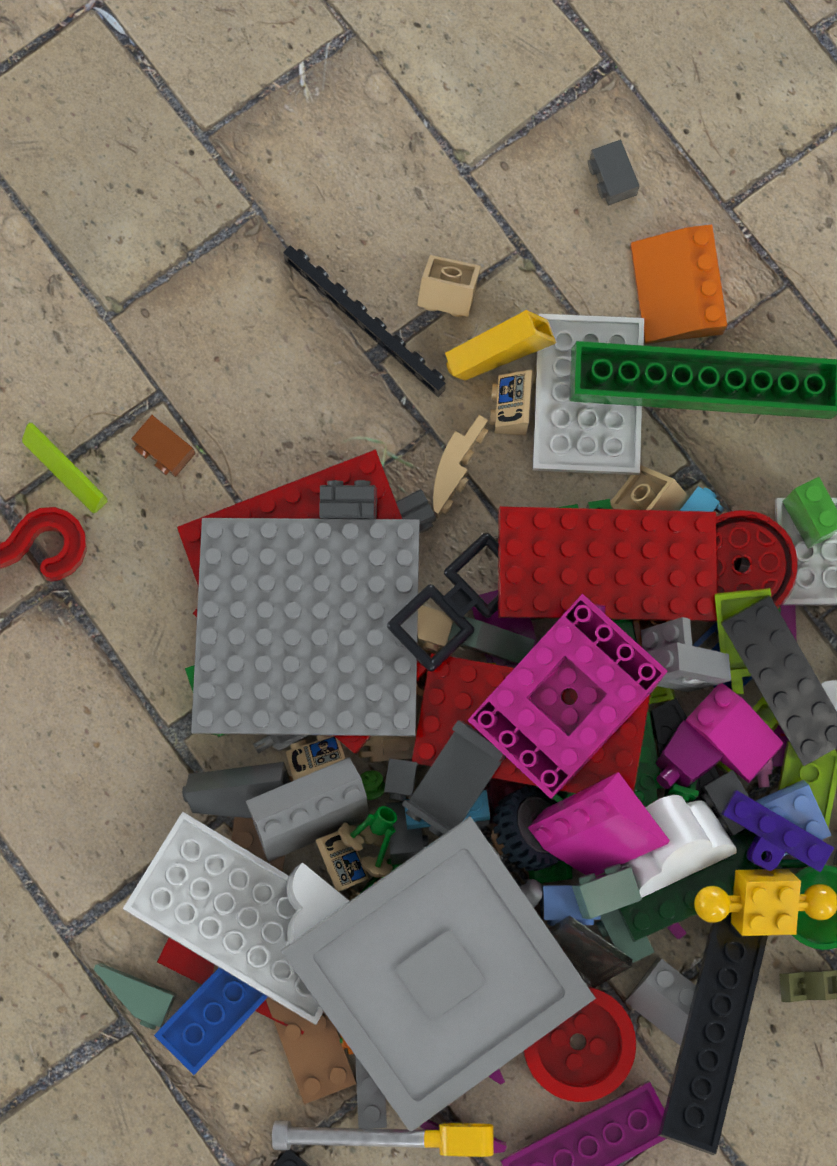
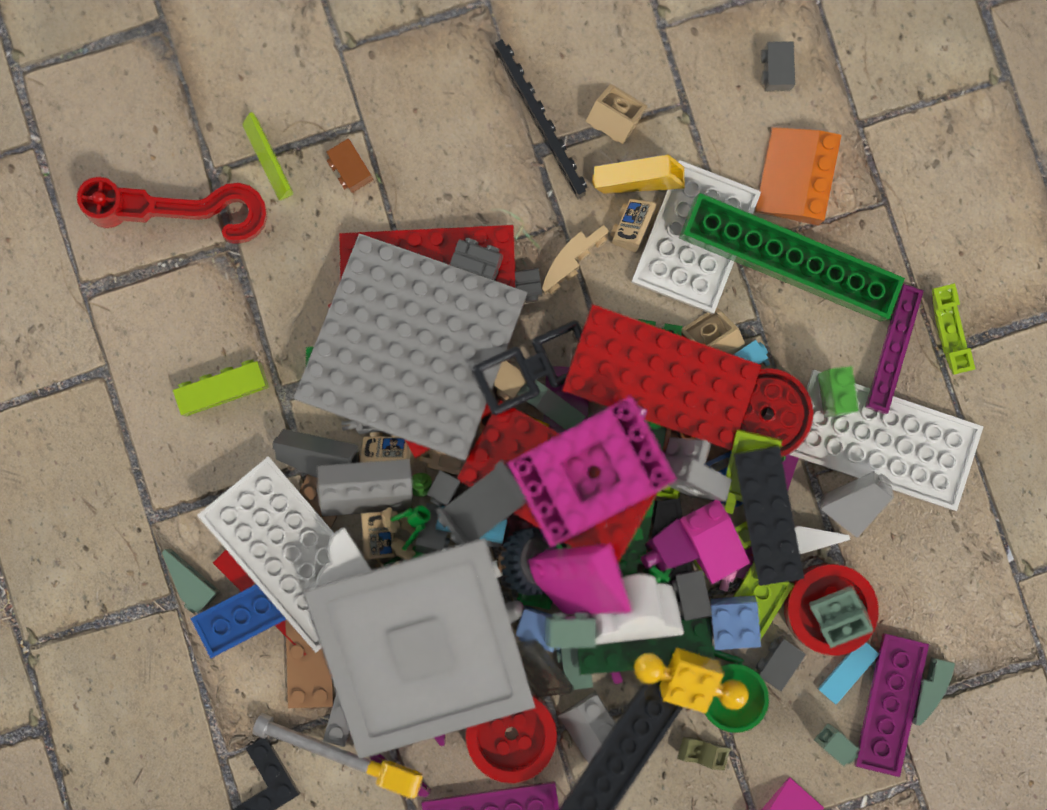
camera: 20 degrees right, 5 degrees up
dark purple plate [721,790,834,872] -> none
none -> lime brick [173,359,270,417]

